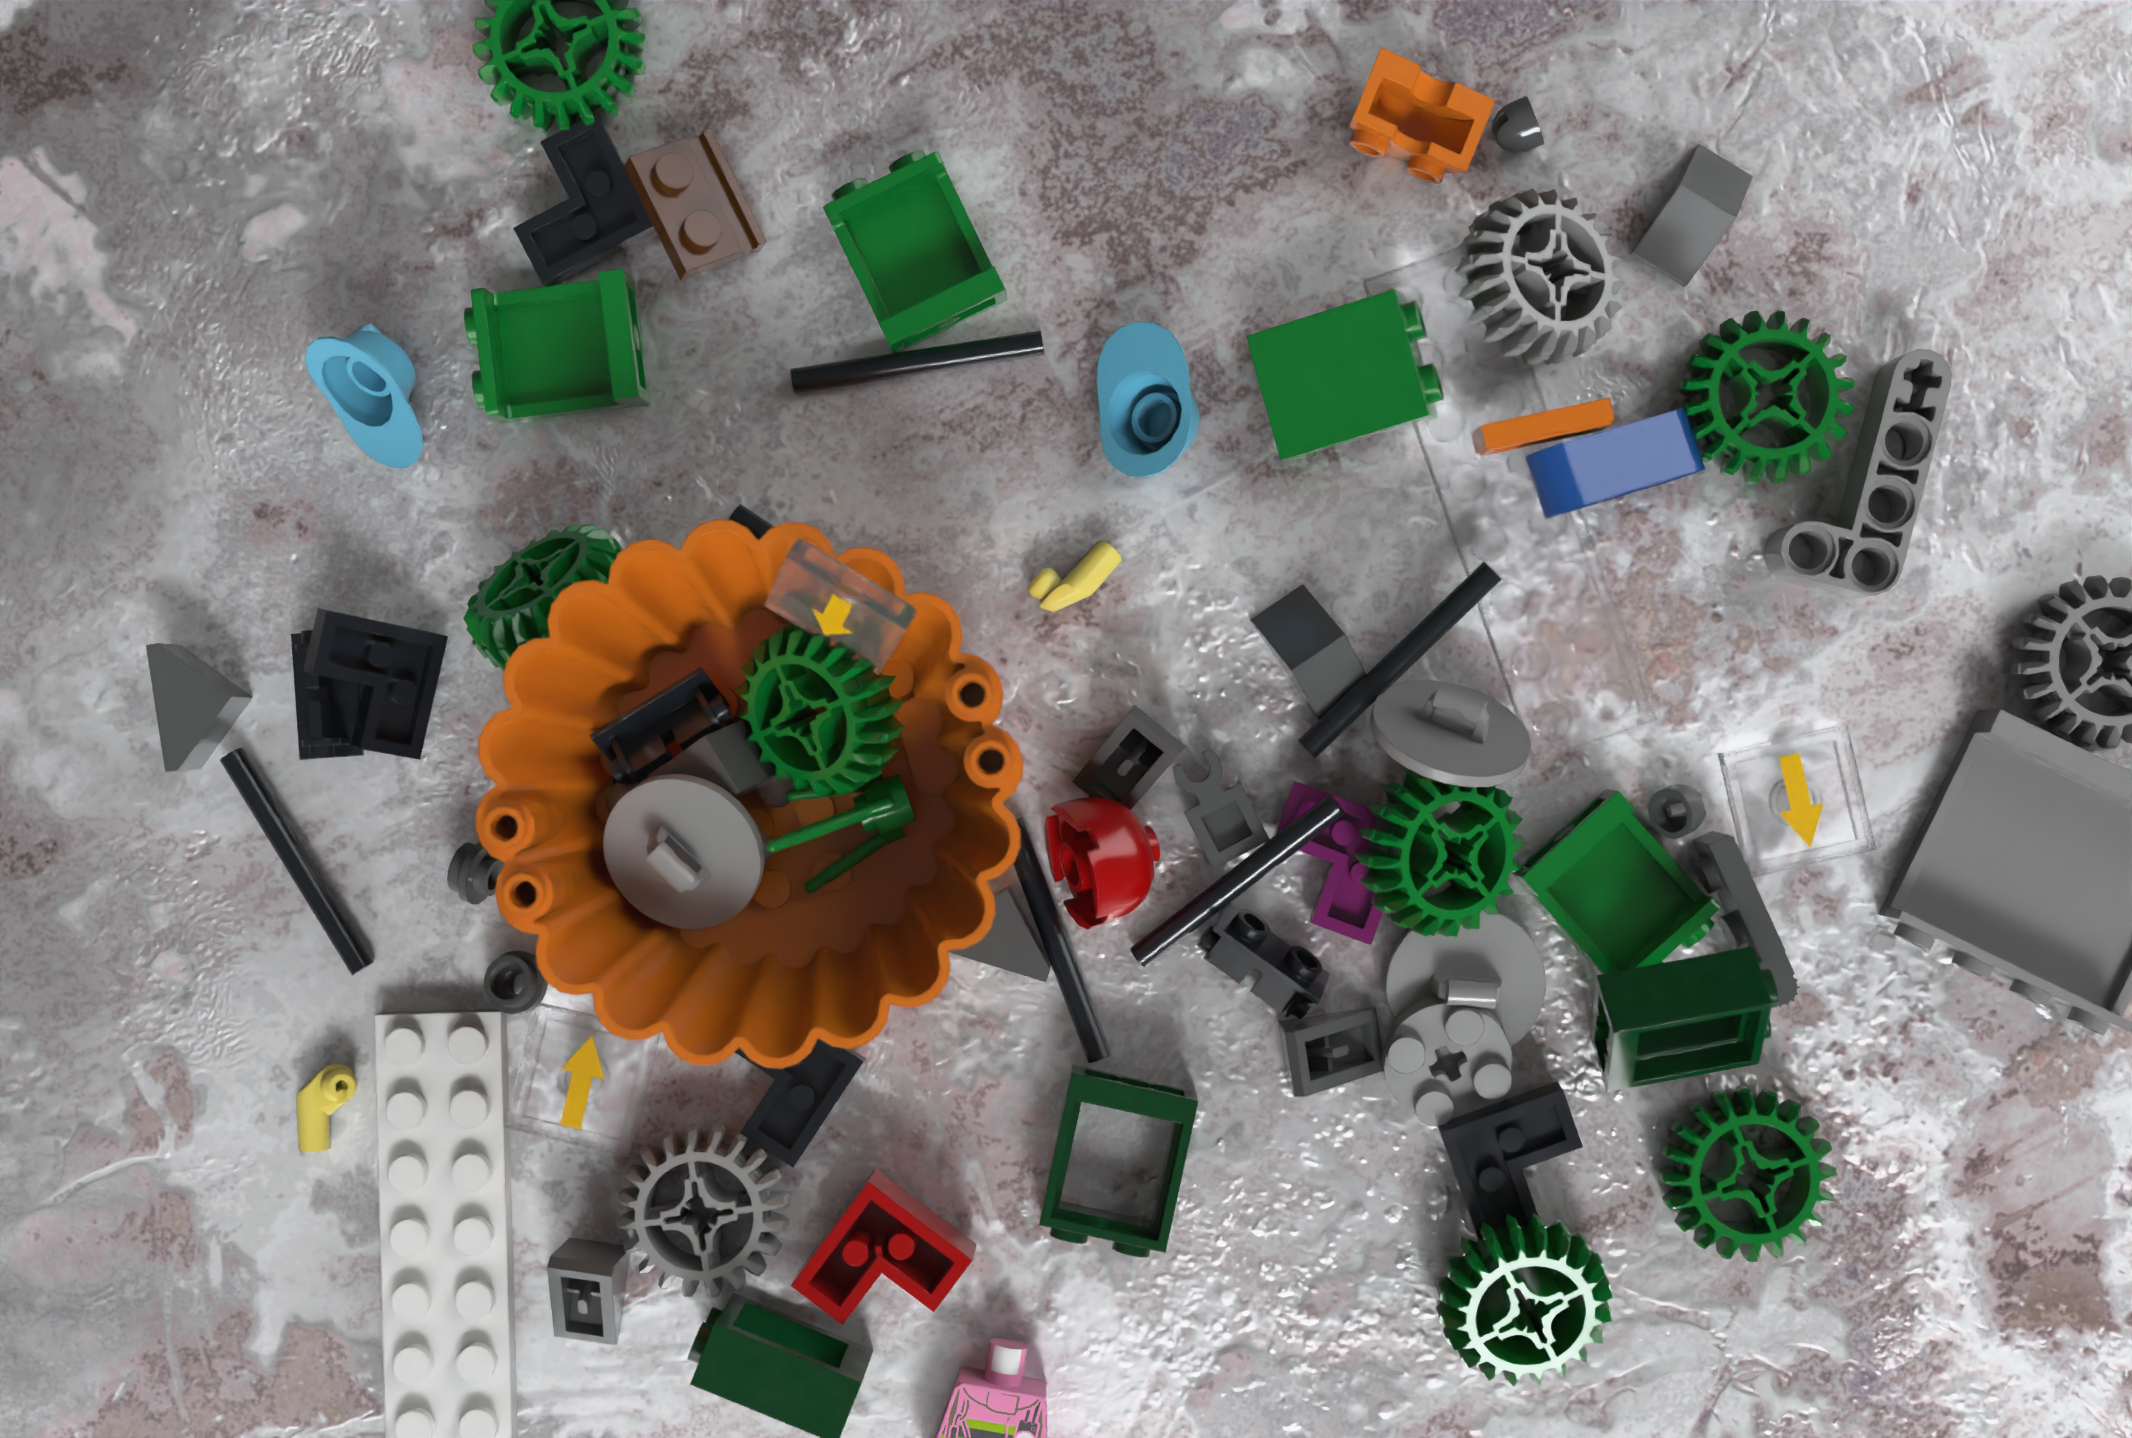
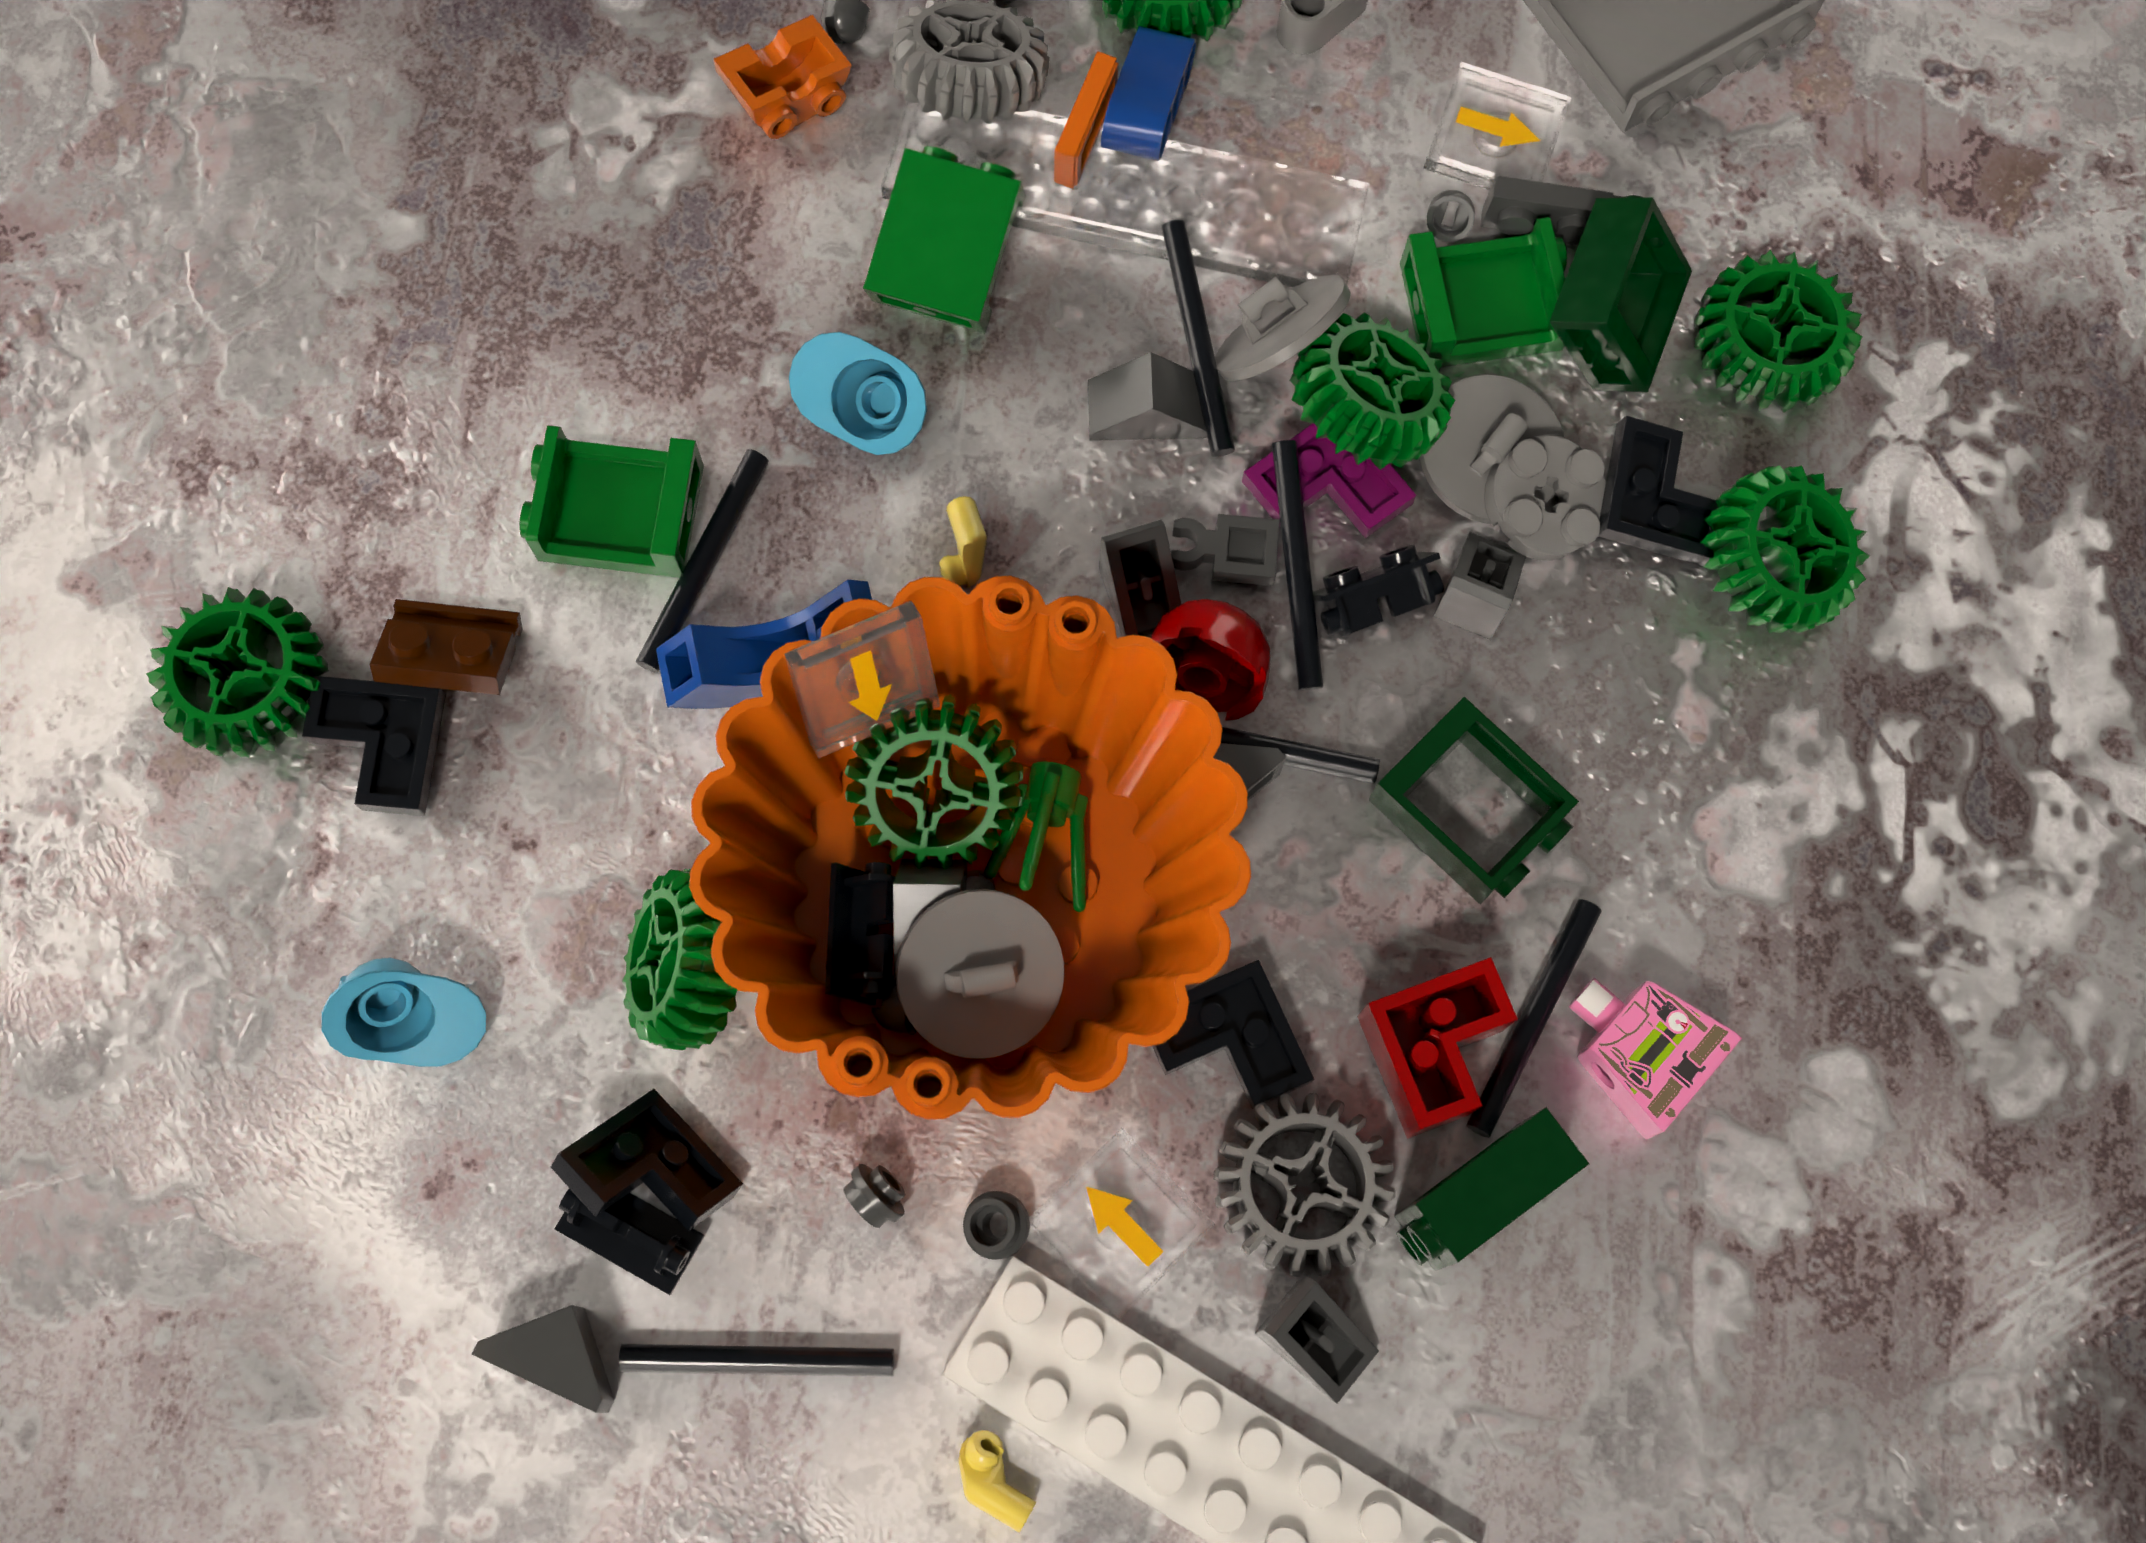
camera: 65 degrees left, 15 degrees down
green panel [464,269,650,424] -> none
none -> blue arch [656,580,872,709]
none -> black bar [1466,899,1602,1138]

